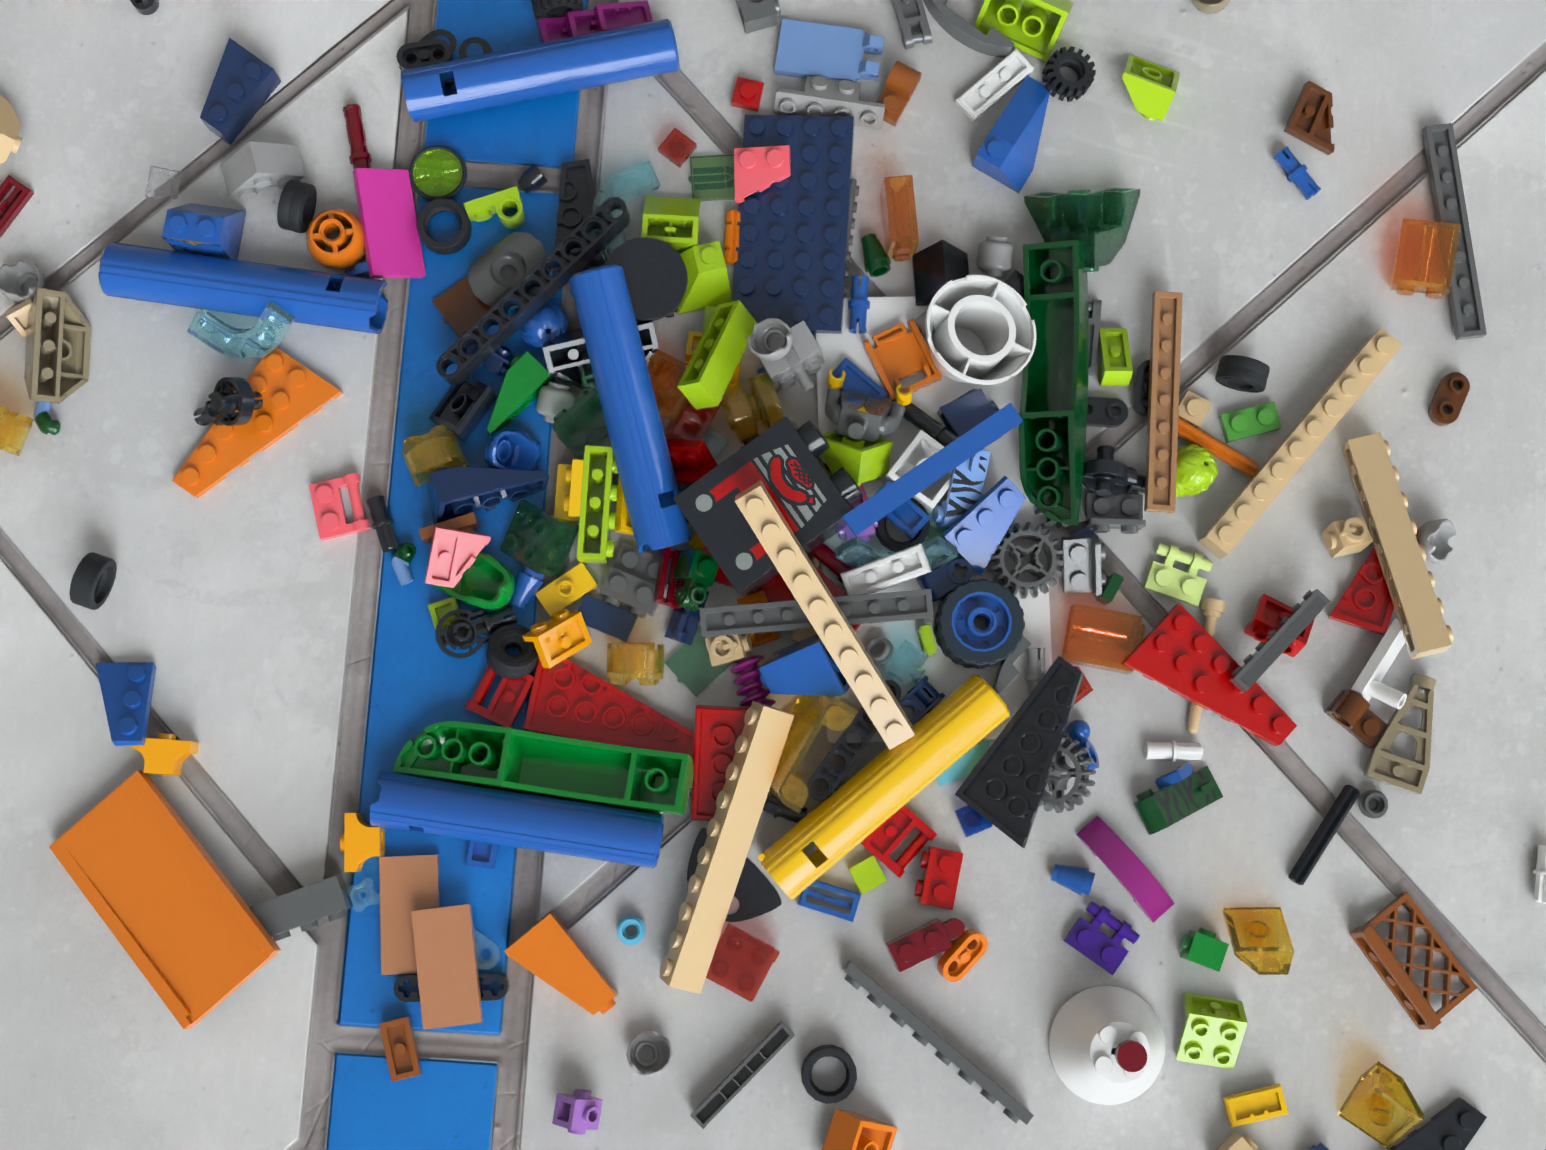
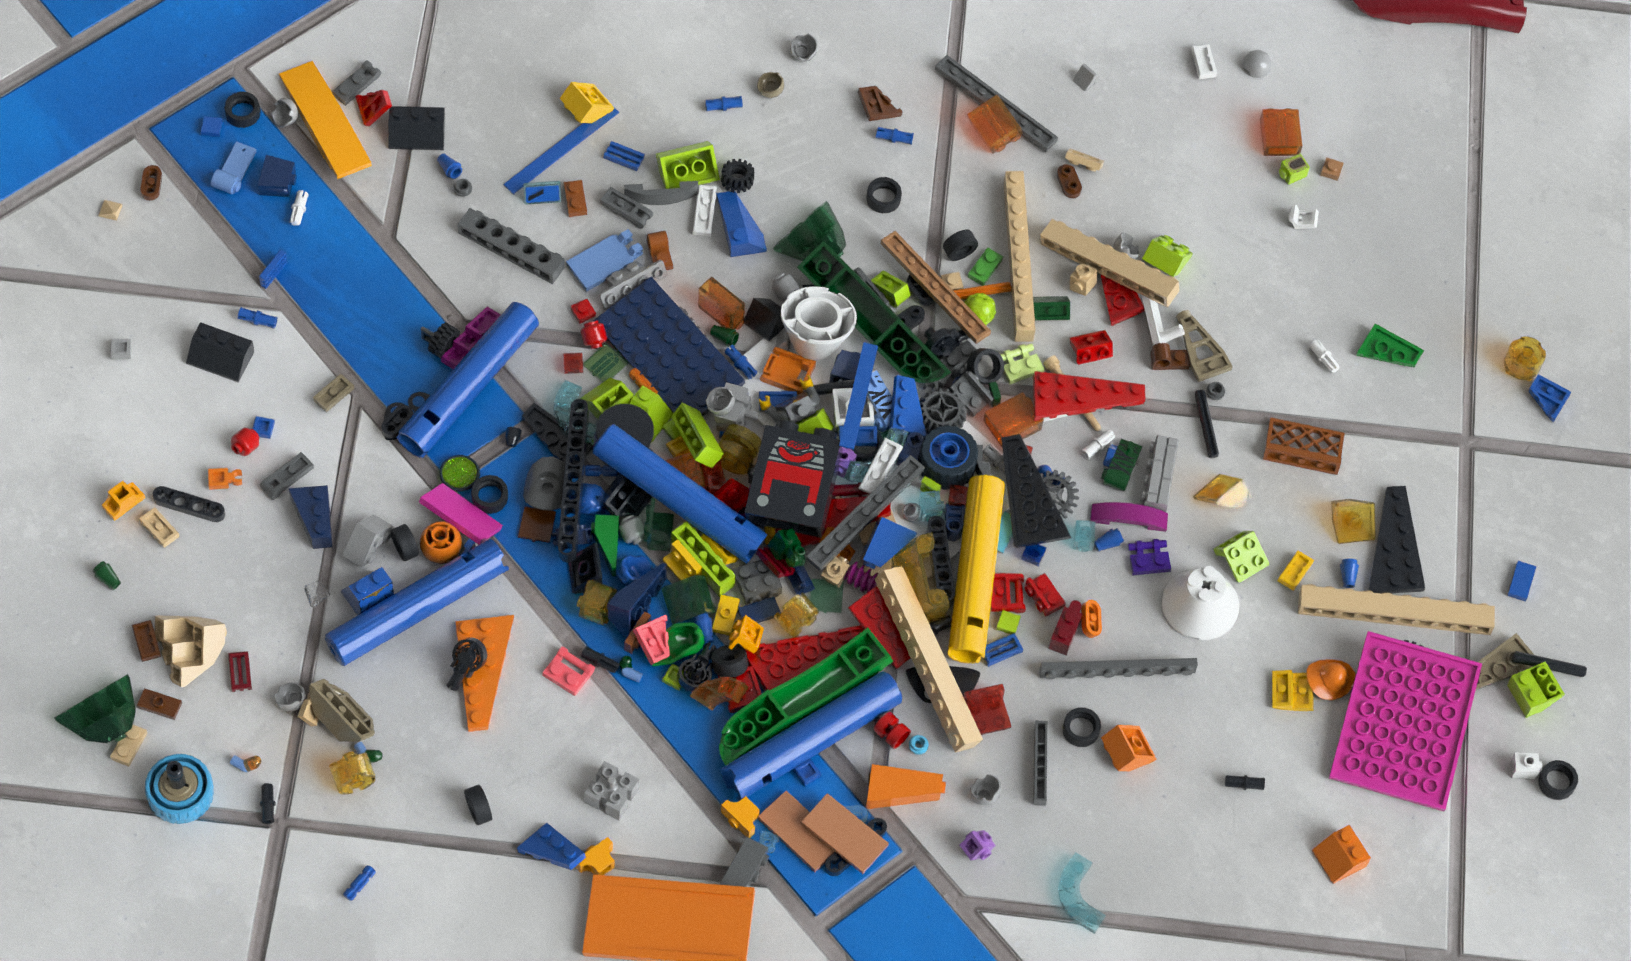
camera: 40 degrees left, 20 degrees down
clear light blue plate [187,302,296,359] -> none
dark red pin [343,104,372,169] -> none
dark orange plate [379,1015,422,1082] -> none
lime plate [464,186,526,229] -> none
coral wing [734,145,791,203] -> none
tan brick [735,480,915,750] -> none
dark red tile [1115,1040,1147,1072] -> none
lime slope [1122,53,1180,121] -> none
green brick [1179,927,1229,972] -> none
dark grey piece [1230,589,1330,692] -> none
none -> dark grey plate [260,452,314,500]
none -> red head [580,321,607,349]
none -> light grey brick [584,761,639,821]
none -> clear orange brick [690,677,749,710]
none -> black tyre [866,177,902,214]
none -> red wheel [873,712,911,749]
none -> clear red plate [948,485,968,507]
none -> black tyre [967,348,1004,384]
none -> dark green panel [1033,296,1070,321]
none -> tan plate [1065,148,1104,171]
none -> clear light blue brick [1073,520,1095,552]
none -> light grey brick [1141,435,1179,512]
none -> lime slope [1142,235,1193,277]

